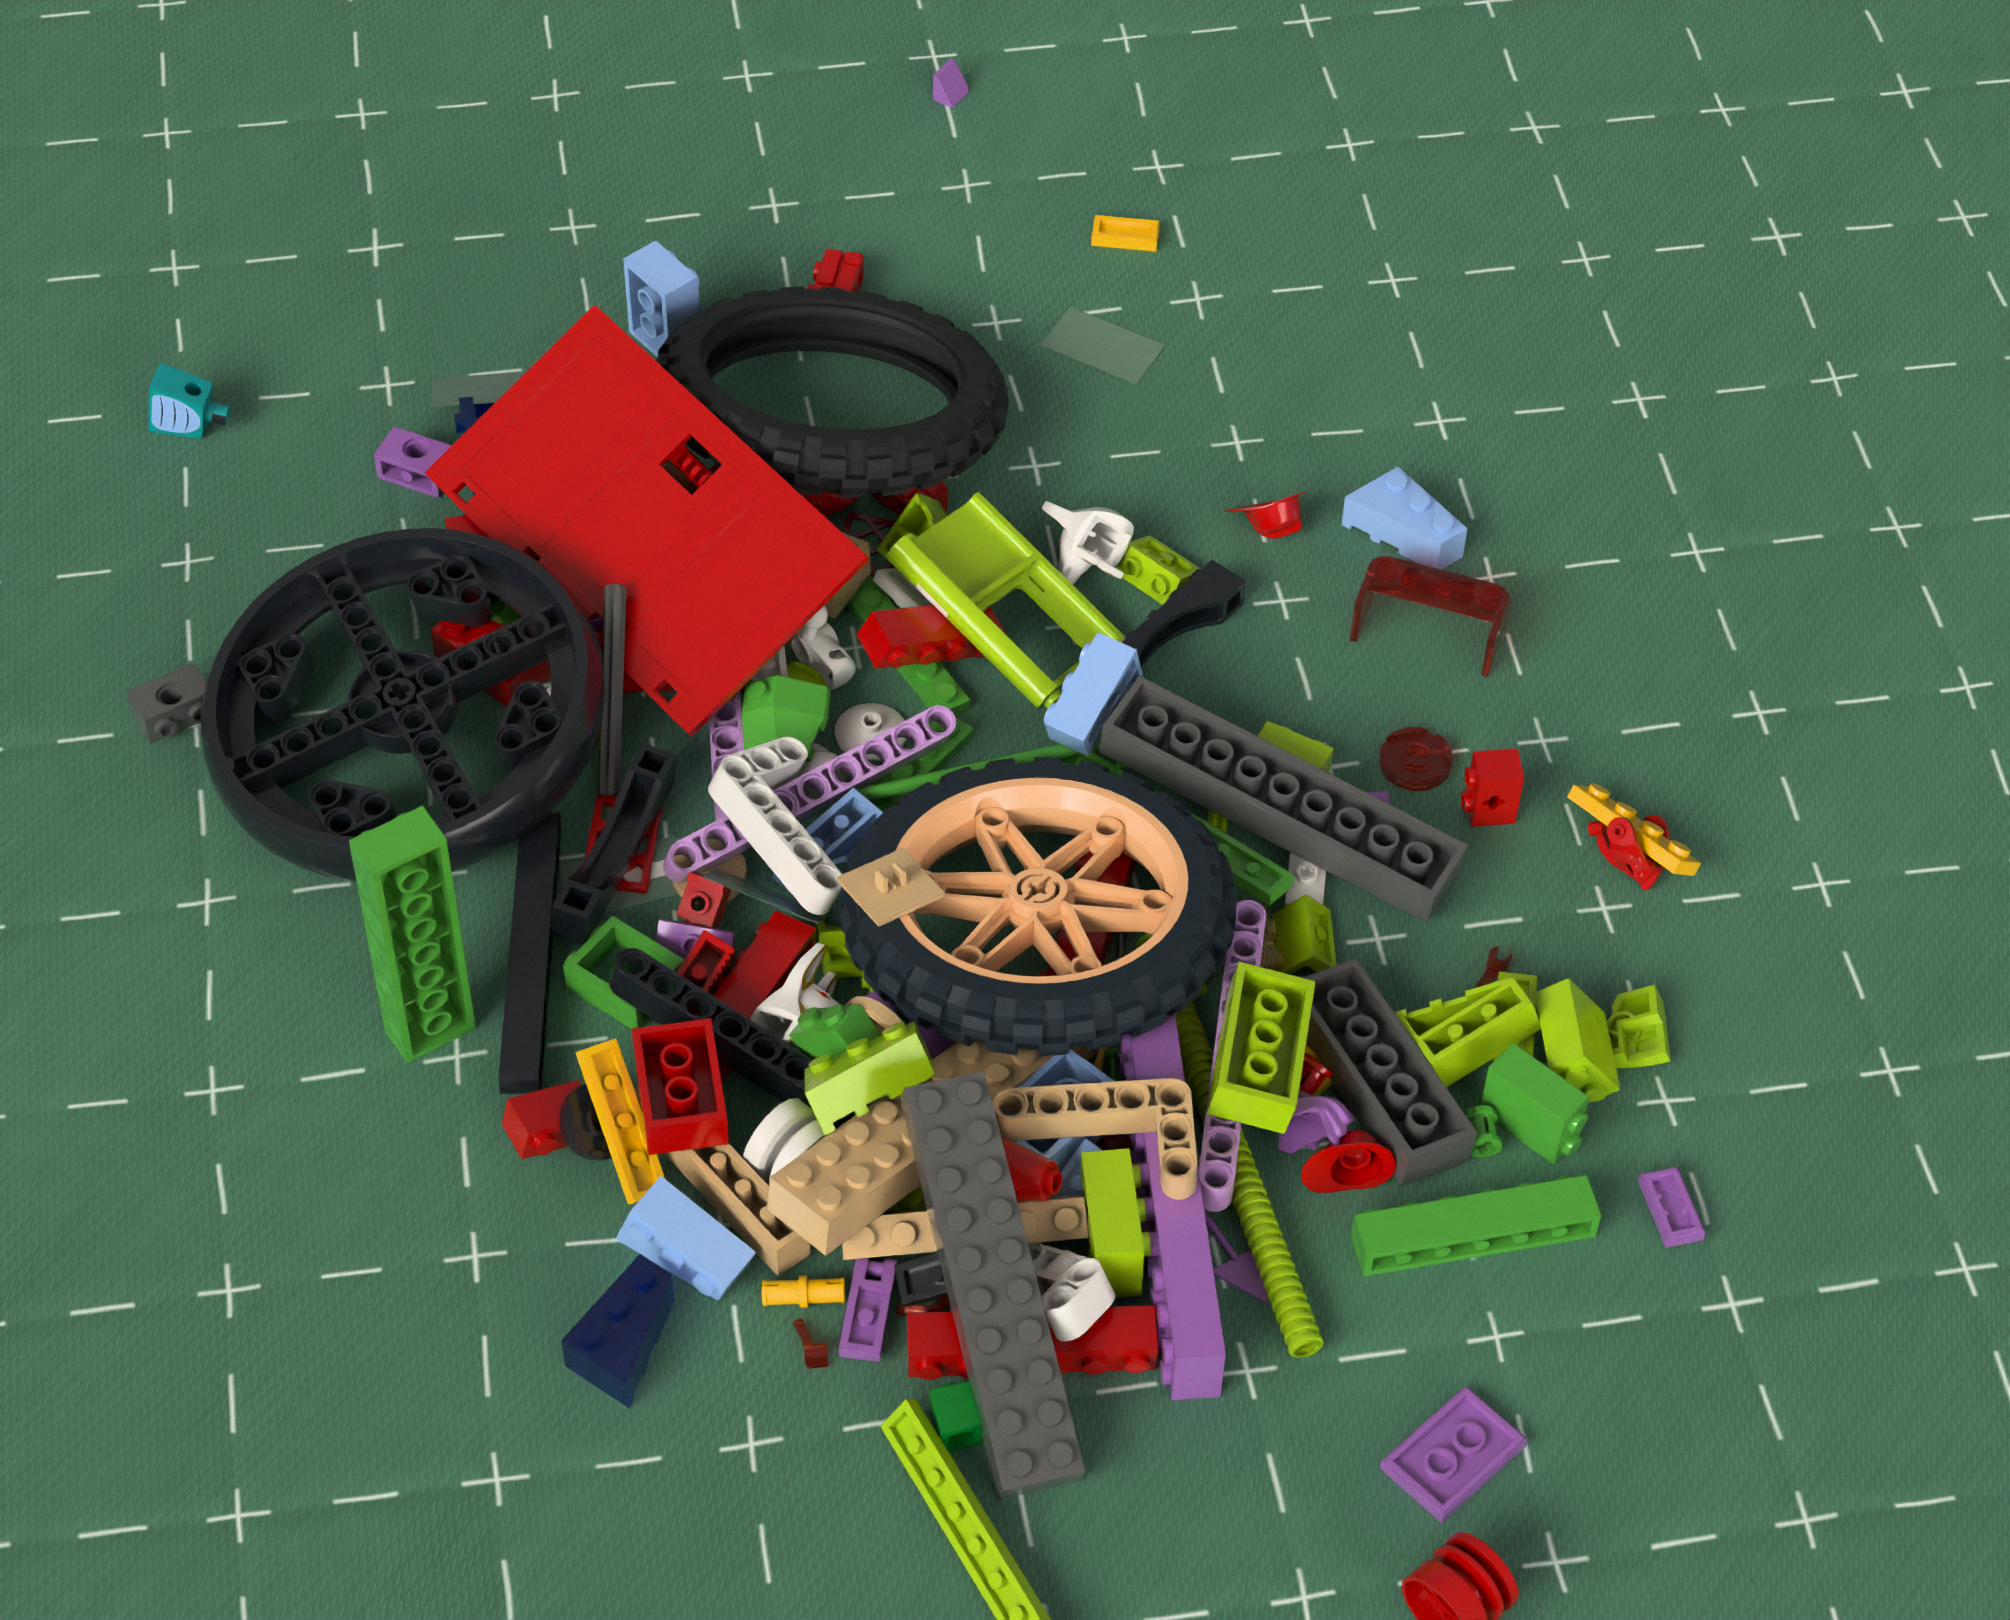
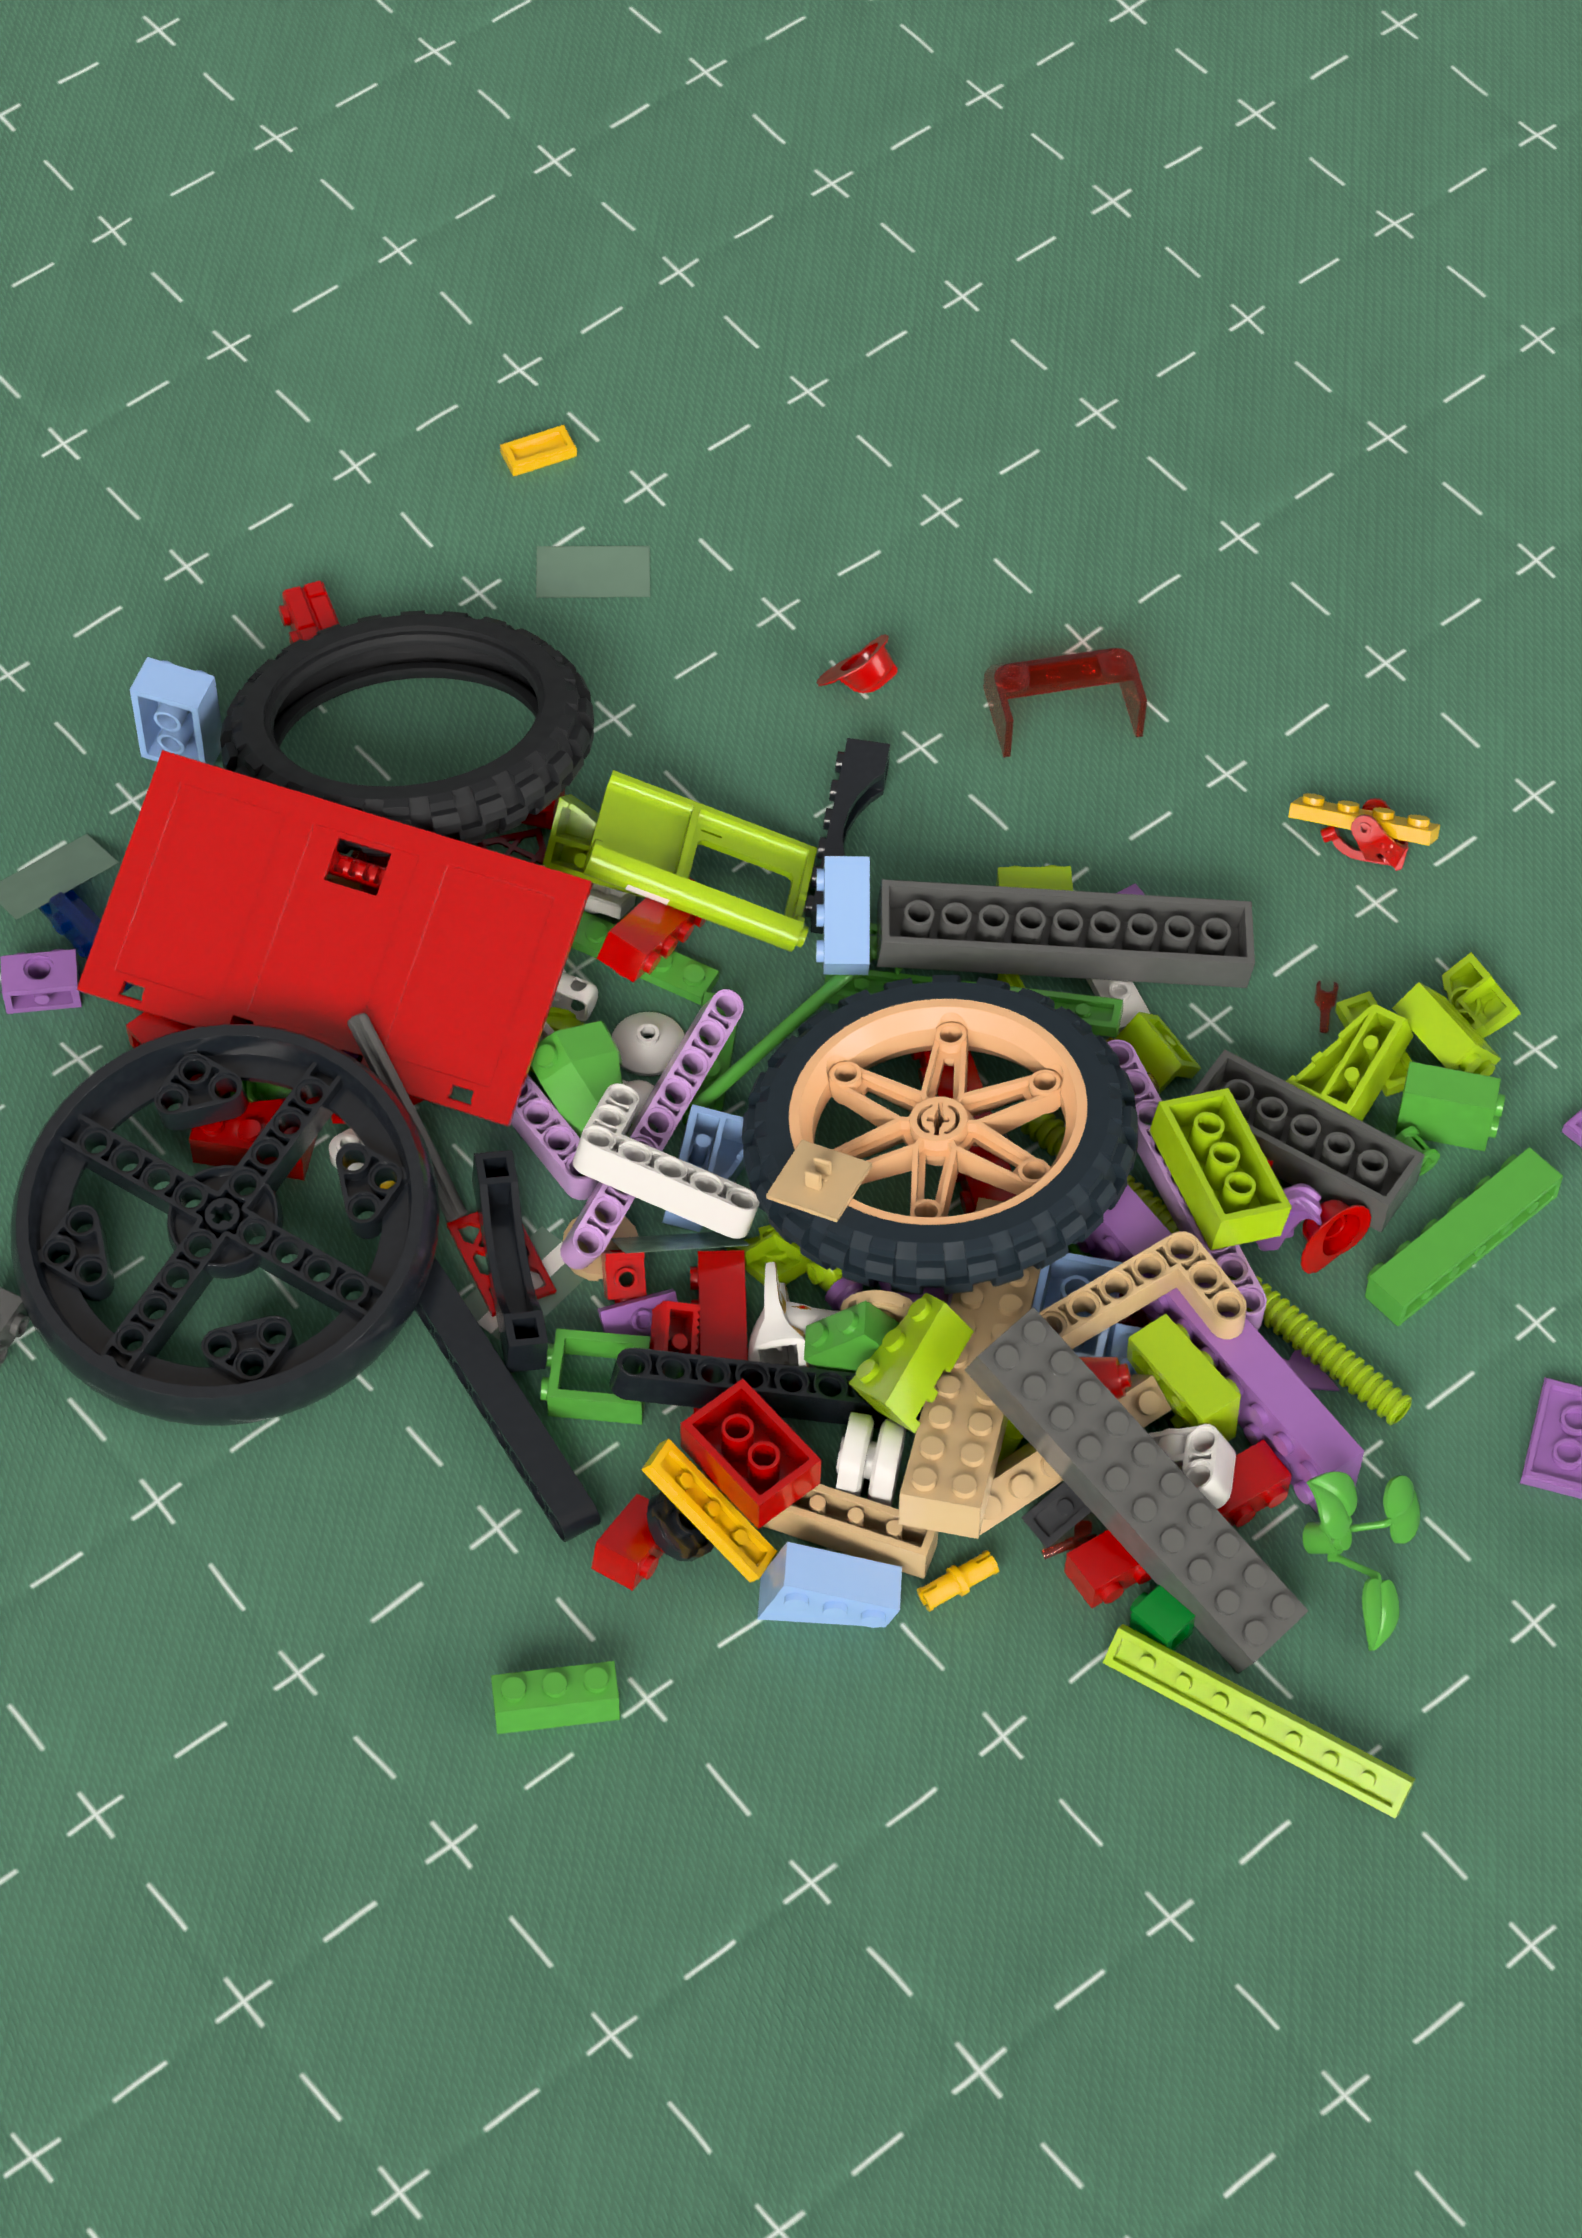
camera: 30 degrees left, 5 degrees up
bright green brick [349,805,476,1063] -> none
clear blue wedge [561,1254,675,1409] -> none
clear red hand [793,1319,829,1369] -> none
medium lavender plate [839,1258,898,1362] -> none
medium lavender slope [933,58,969,108] -> none
white piece [1042,501,1134,585] -> none
lime bracket [1117,535,1201,605] -> none
light blue wedge [1341,467,1467,573] -> none
clear red tile [1379,727,1453,791] -> none
red brick [1460,748,1524,827] -> none
none -> bright green brick [491,1661,620,1734]
none -> bright green plant [1303,1472,1420,1651]

